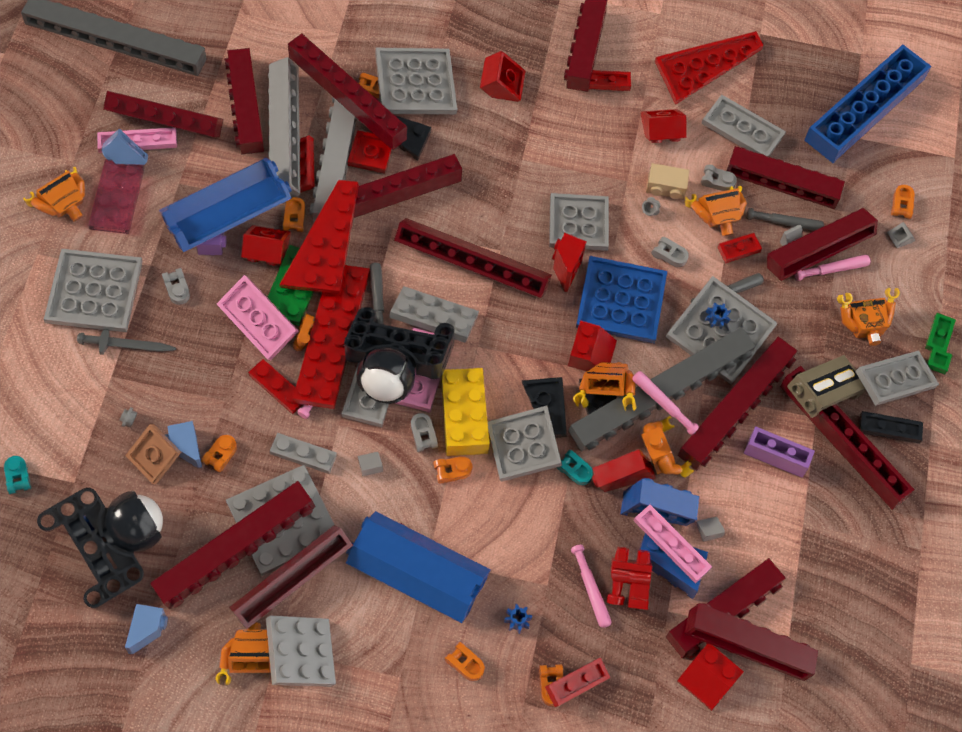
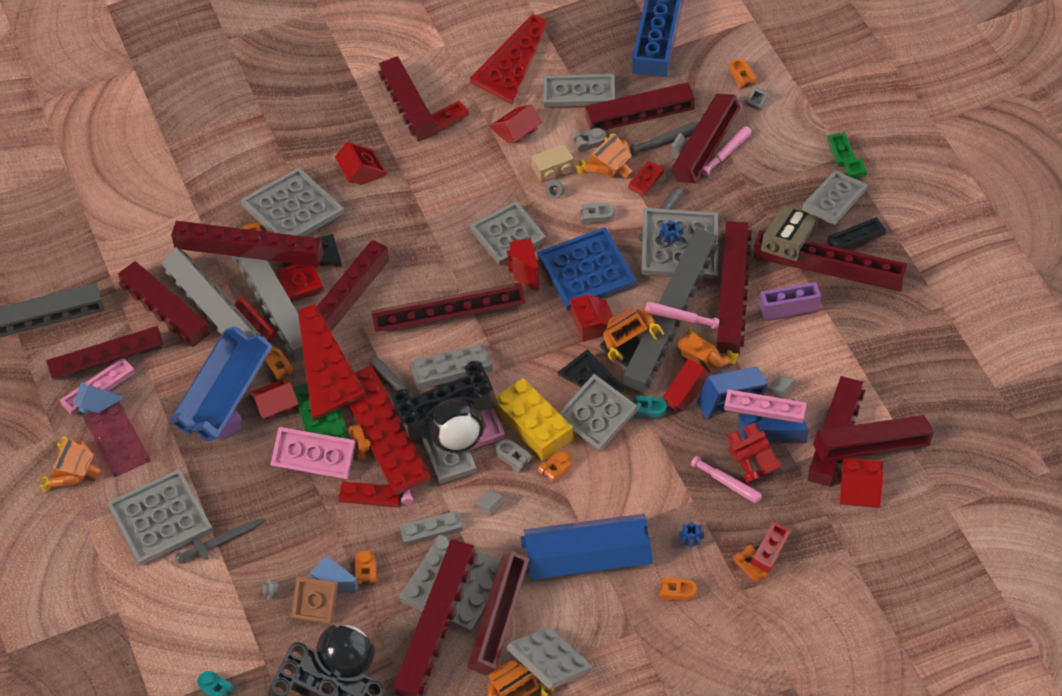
camera: 25 degrees left, 10 degrees down
light grey plate [162,268,190,305] -> none
orange torso [837,288,900,346] -> none

